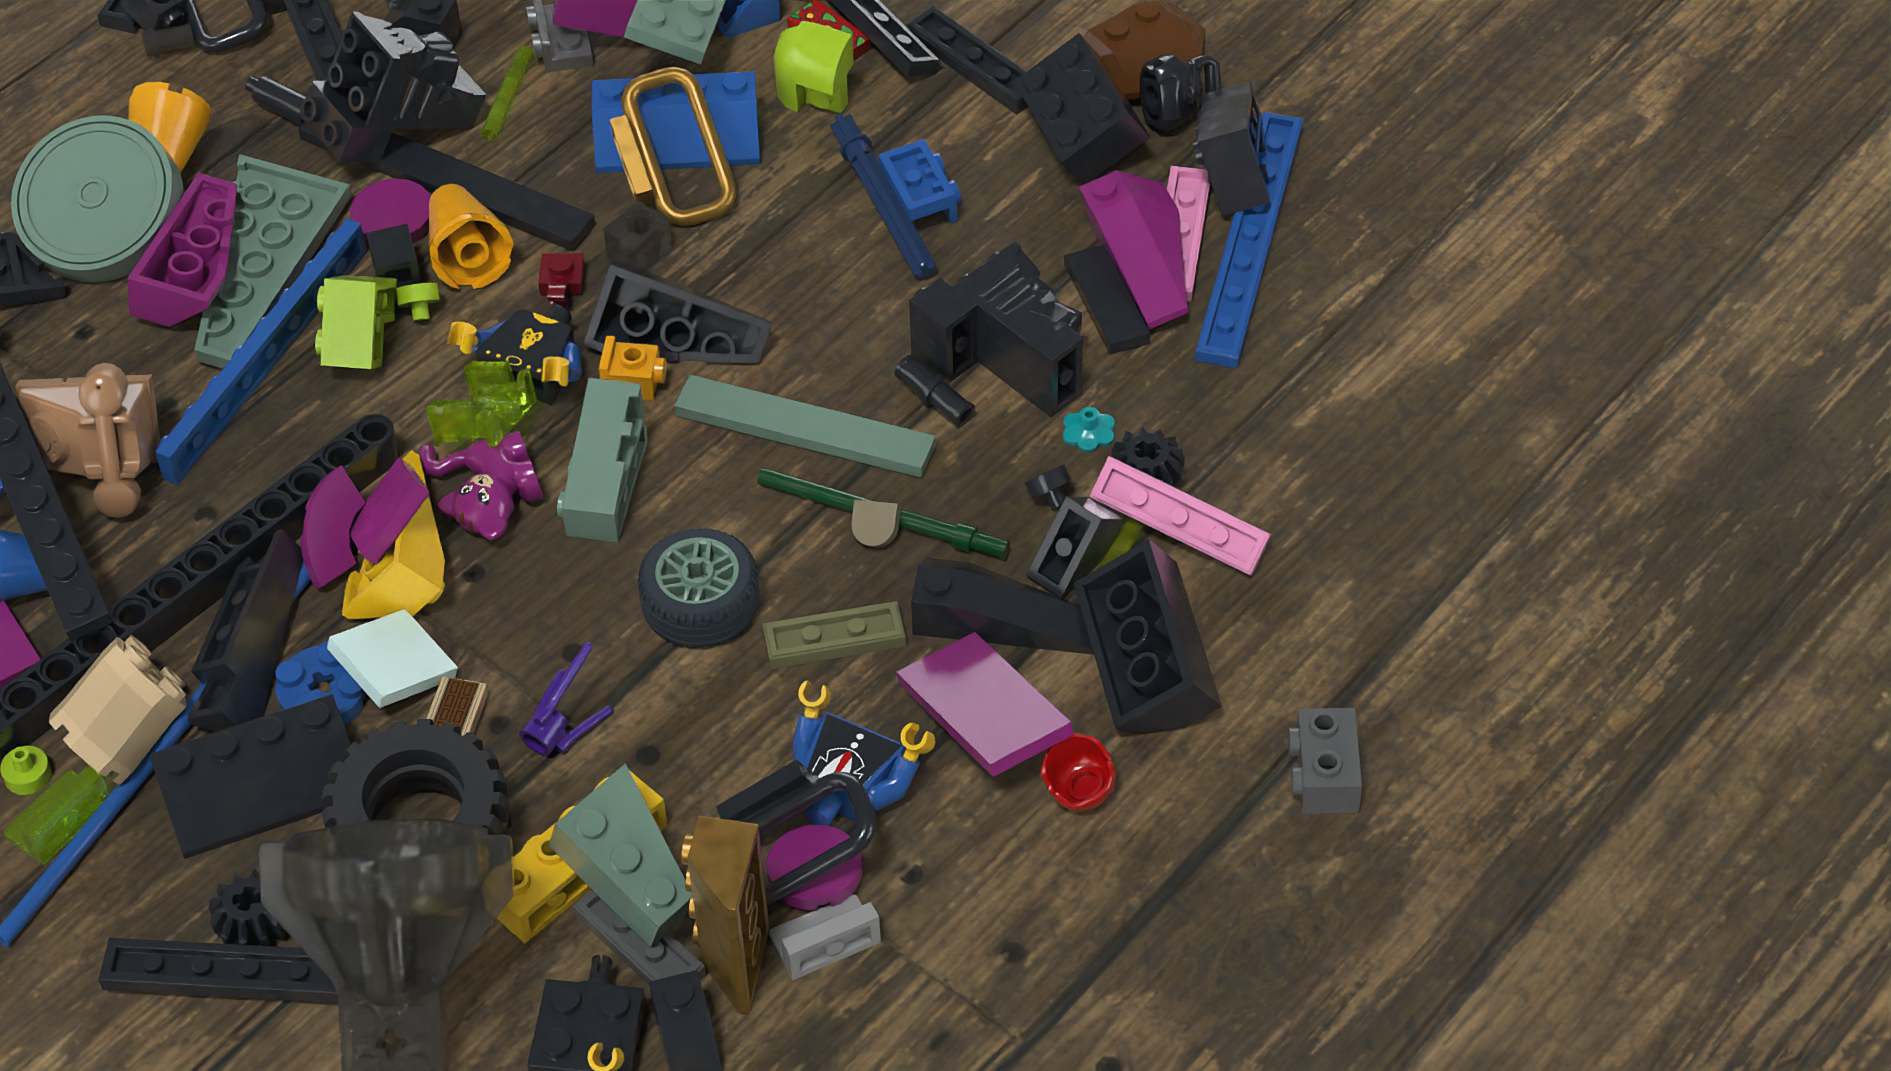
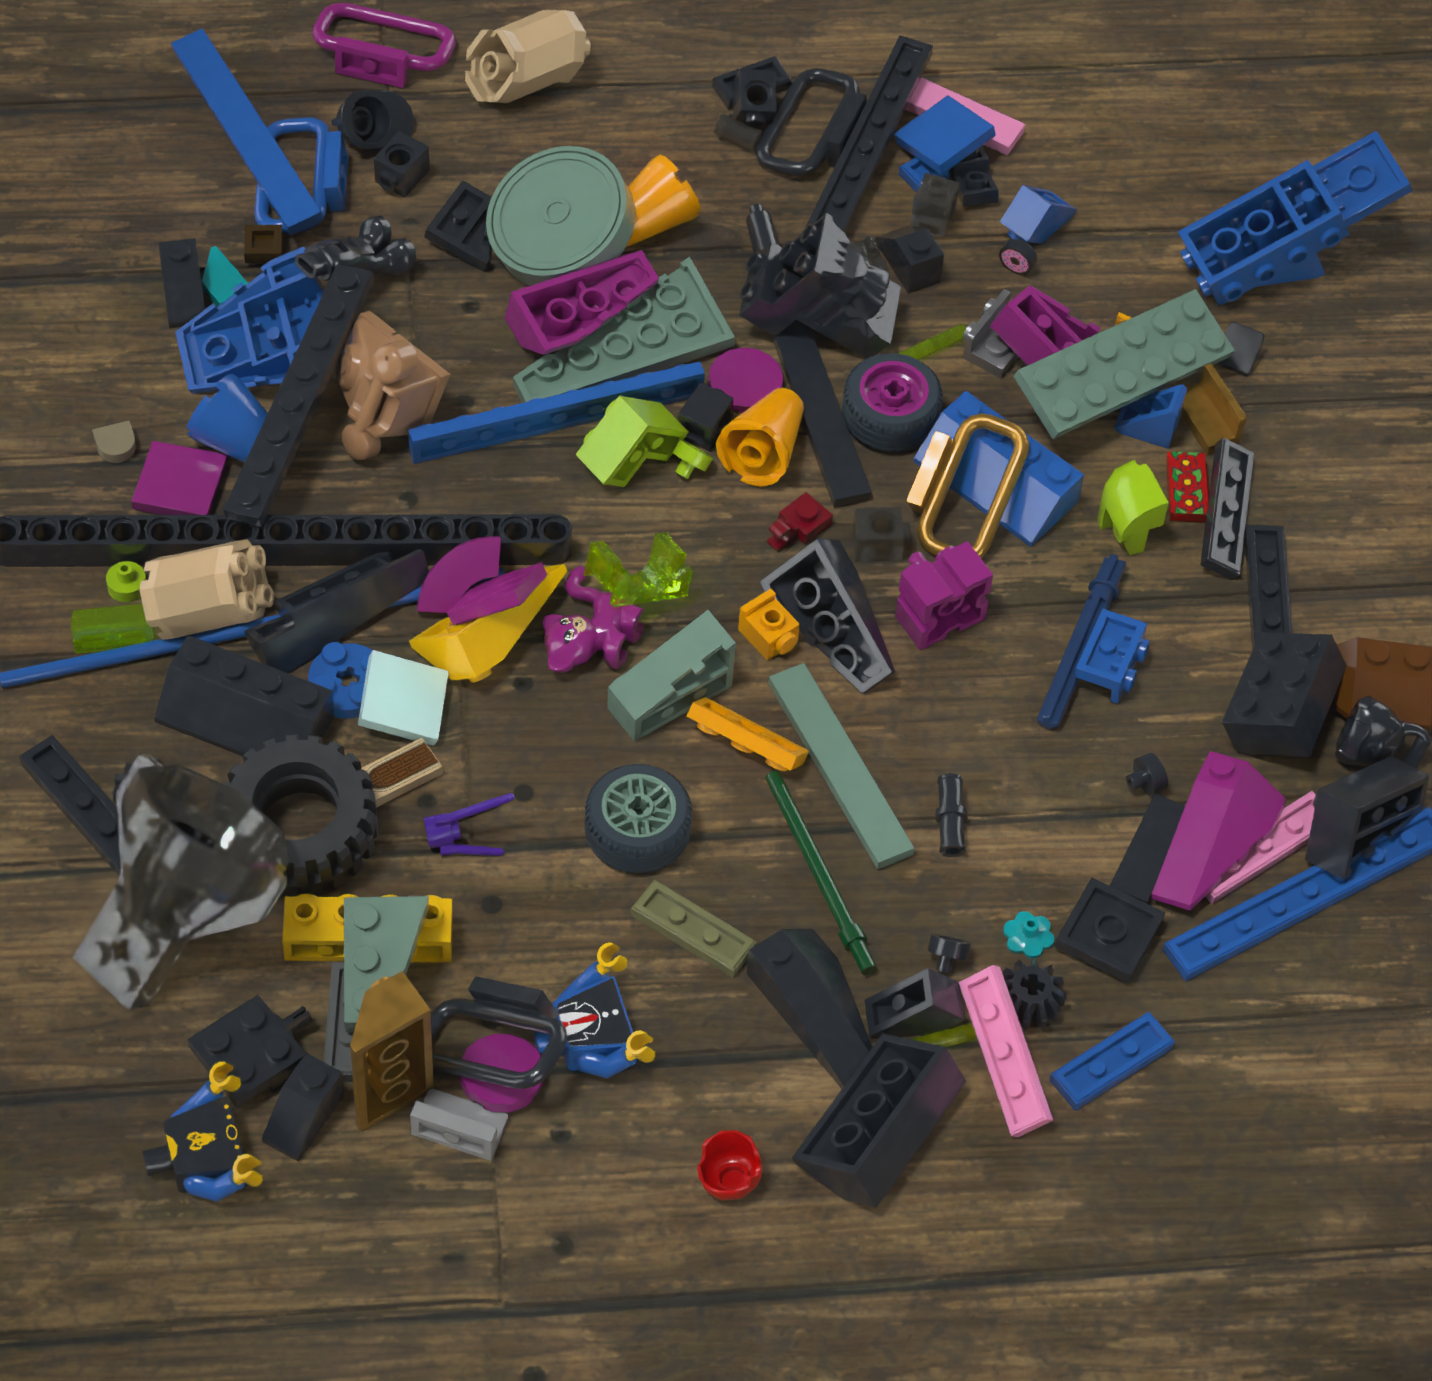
camera: 40 degrees right, 5 degrees up
torso [447,304,582,406] -> none
dark tan tile [851,499,901,548] -> none
tile [896,632,1074,777] -> none
black brick [909,241,1083,418] -> none
dark grey brick [1288,708,1362,814] -> none
none -> light orange plate [687,697,809,771]
none -> black wheel [842,353,943,453]
none -> magenta brick [895,541,993,650]
none -> blue tile [1049,1011,1175,1111]
none -> black plate [1054,877,1165,983]
none -> black tile [1126,752,1168,795]

